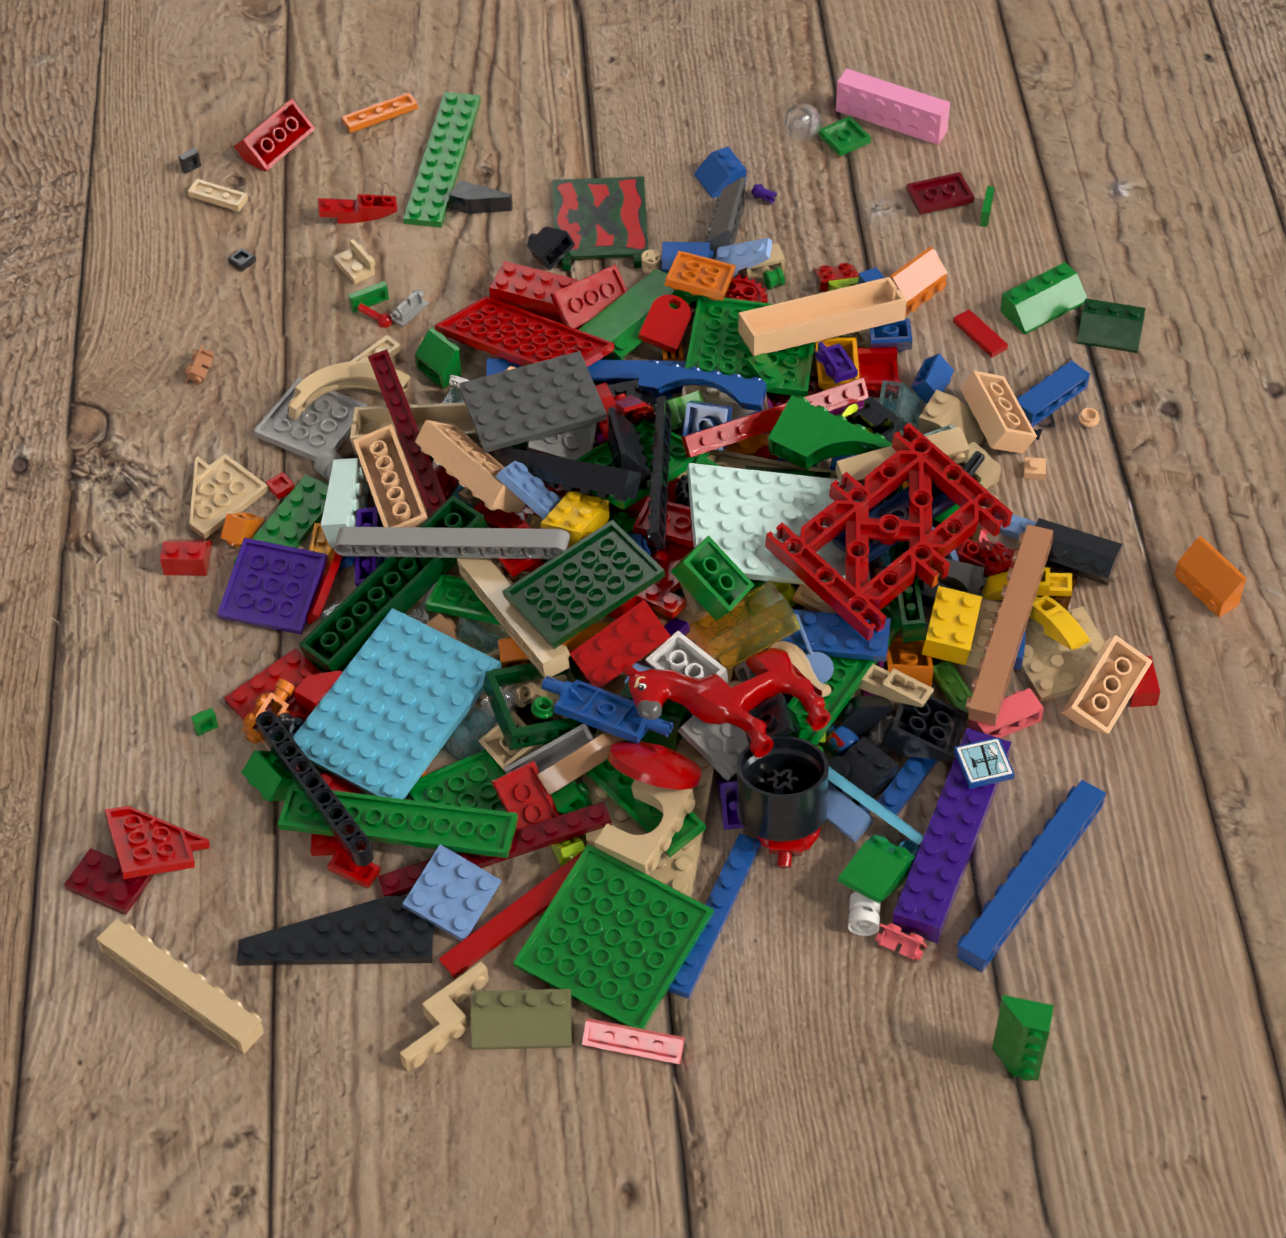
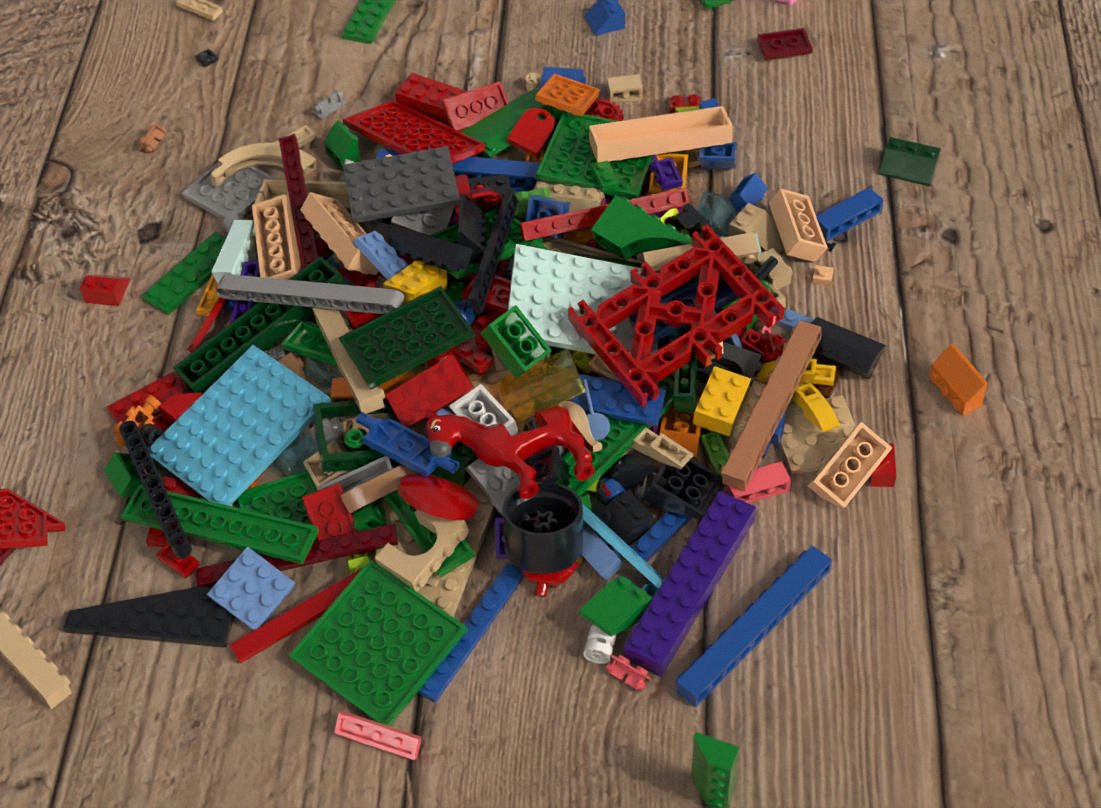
camera: 10 degrees right, 0 degrees up
tan wing [190,454,269,539] -> none
green plate [191,708,219,736] -> none
dark purple plate [217,538,328,635] -> none
orange slope [221,512,265,547] -> none
red plate [265,472,295,500] -> none
red slope [317,194,398,224] -> none
tan bracket [334,239,375,284] -> none
green tile [348,281,389,313] -> none
red bar [357,303,393,328] -> none
tan bracket [400,962,489,1071] -> none
black slope [450,180,513,214] -> none
olive slope [471,989,572,1050] -> none
black torso [527,226,575,270] -> none
flag [553,176,649,271] -> none
blue arch [638,360,767,411] -> none
dark purple slope [664,618,690,636] -> none
dark grey slope [705,177,746,257] -> none
light blue wing [716,238,772,277] -> none
dark purple pin [751,184,777,204] -> none
green wheel [763,267,785,290] -> none
red panel [857,347,901,397] -> none
slope [890,246,947,316] -> none
red tile [953,309,1008,358] -> none
tile [954,737,1015,789] -> none
green tile [980,186,994,227] -> none
slope [1000,262,1087,335] -> none
light nougat plate [1078,408,1100,427] -> none

